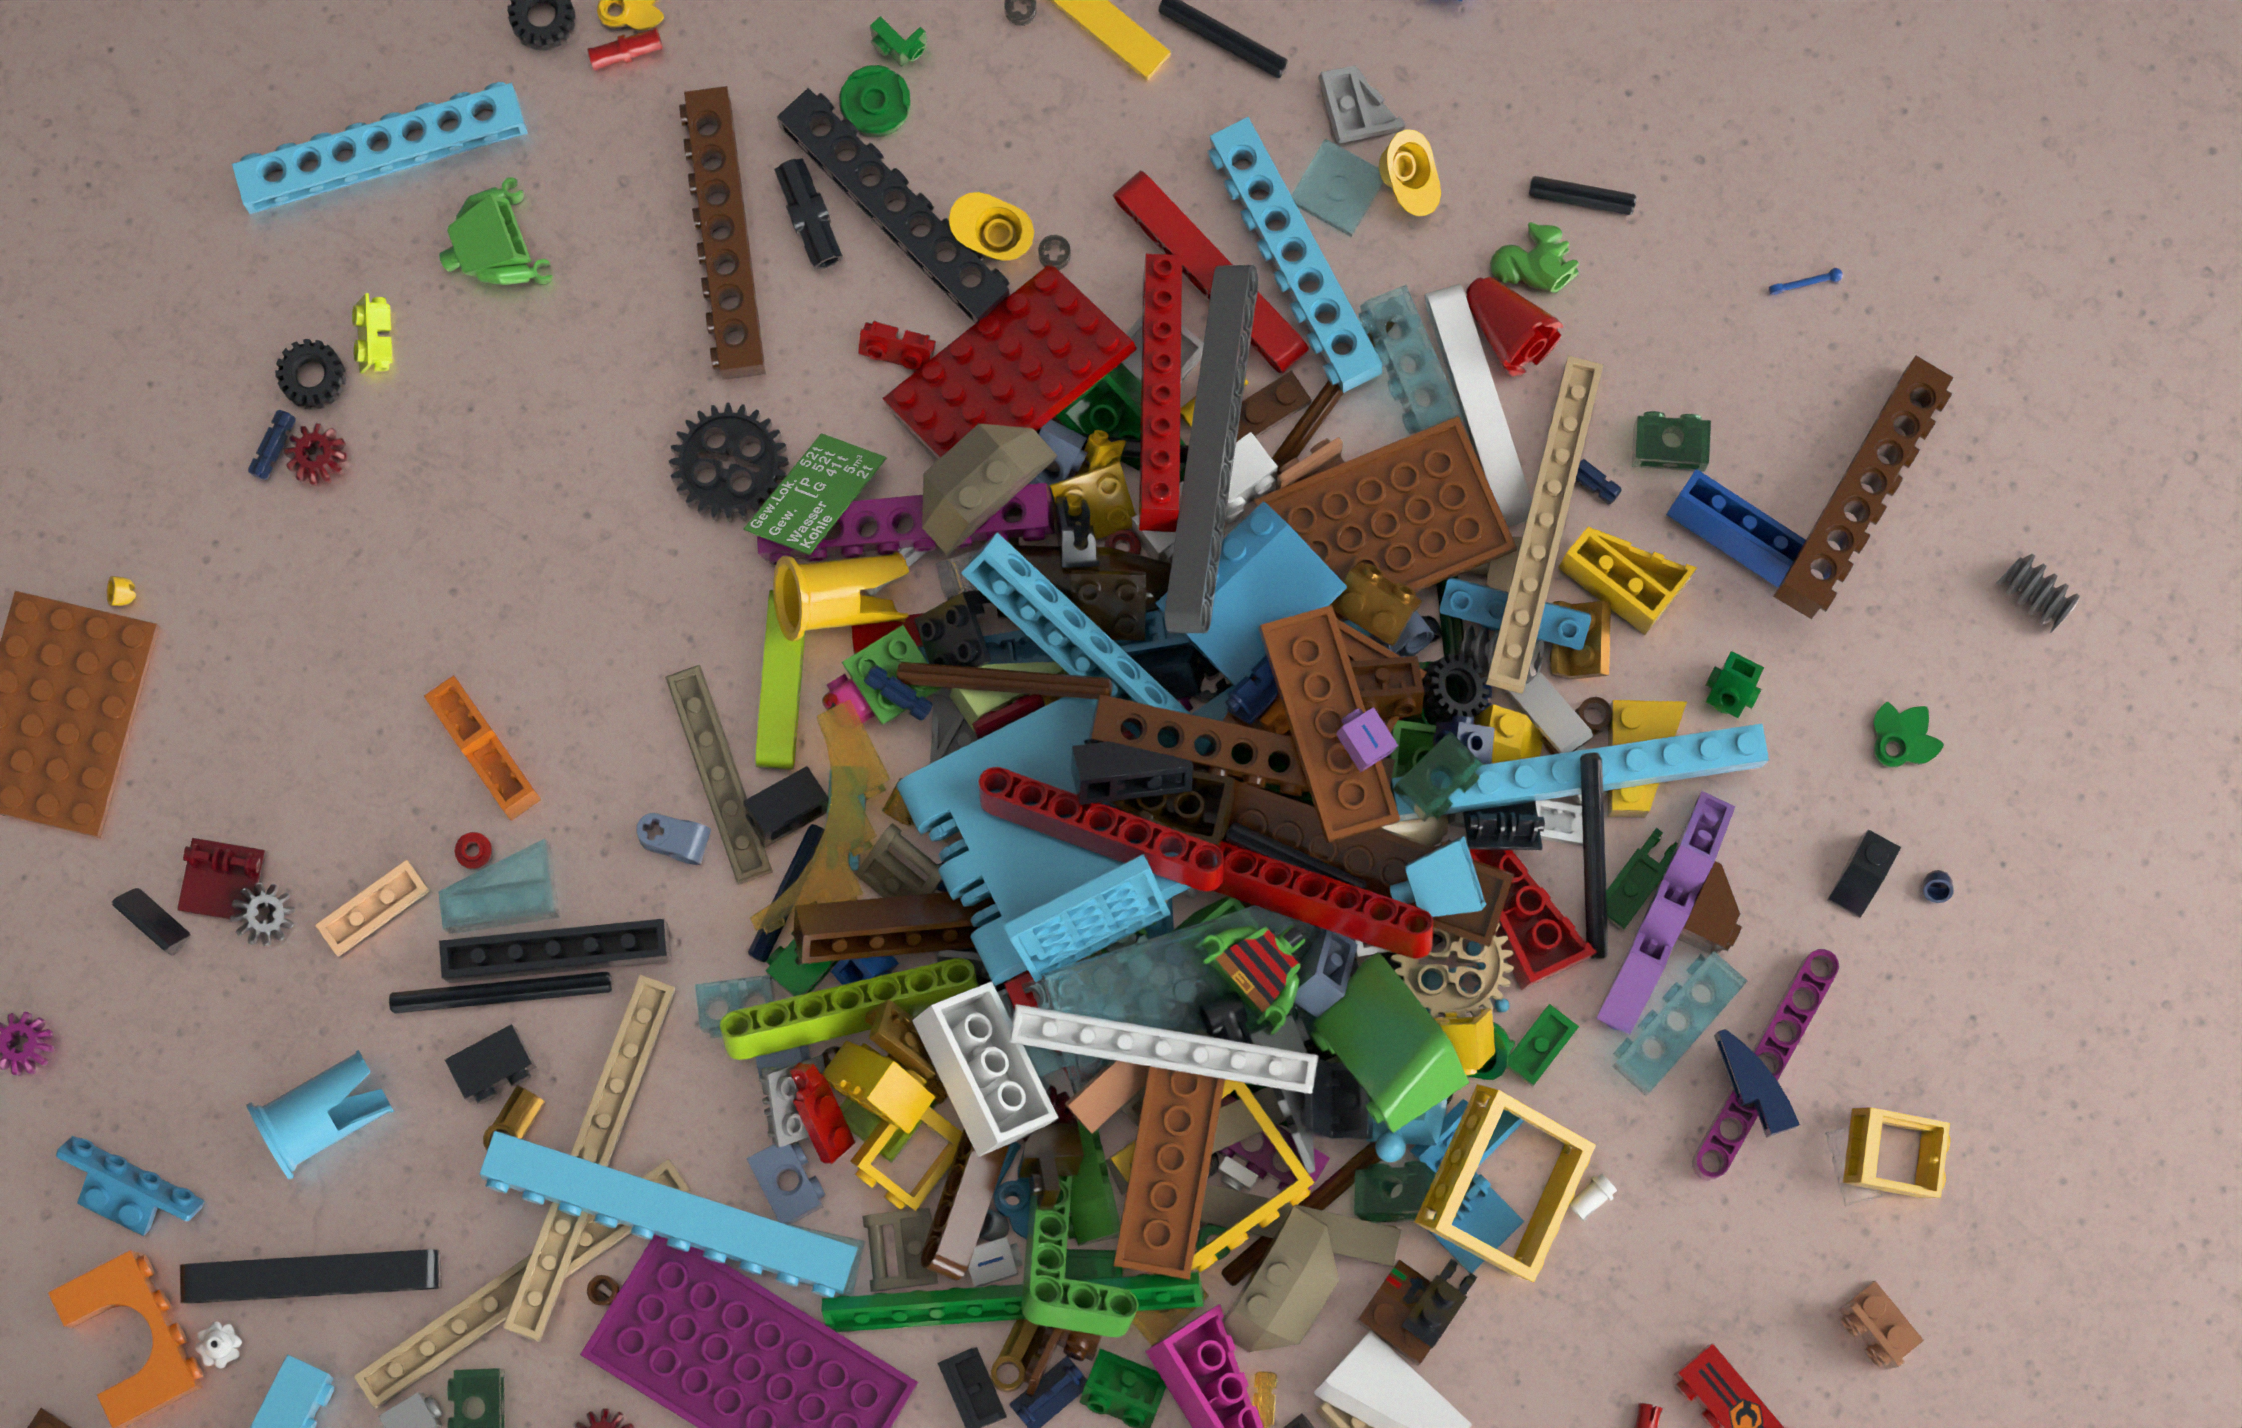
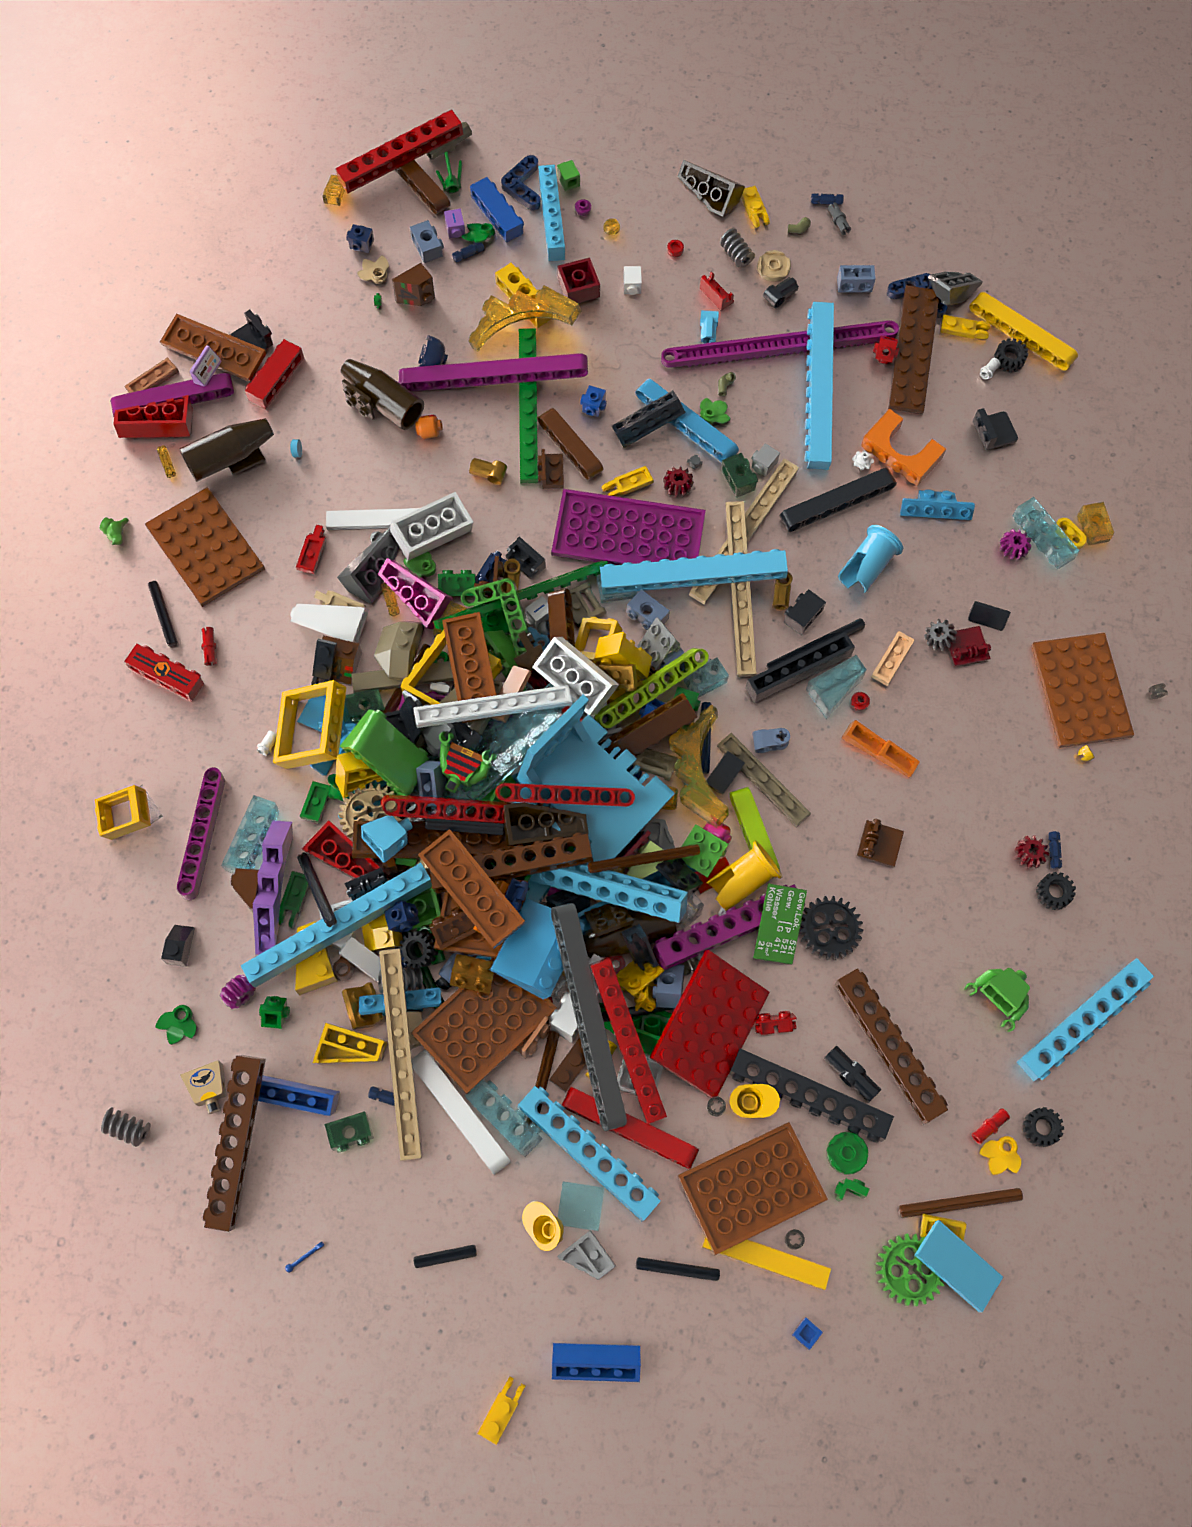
camera: 155 degrees right, 10 degrees down
neon yellow hinge [352,293,393,373] -> none
reddish brown hinge [587,1275,620,1306] -> none
red hinge [789,1062,856,1164] -> none
dark blue axle [864,665,933,721] -> none
dark tan wedge [922,424,1058,556] -> none
black slope [1071,741,1193,805] -> none
medium lavender brick [1336,707,1398,772] -> none
clear green brick [1393,732,1483,822] -> none
red cone [1466,277,1563,376] -> none
bright green animal [1490,222,1579,293] -> none
dark blue slope [1714,1029,1800,1138] -> none
nougat bracket [1838,1281,1924,1369] -> none
dark blue hinge [1923,870,1954,903] -> none
none -> tan torso [180,1060,227,1114]
none -> magenta gear [220,974,256,1009]
none -> dark orange plate [677,1122,828,1256]
none -> reddish brown hinge [857,819,904,867]

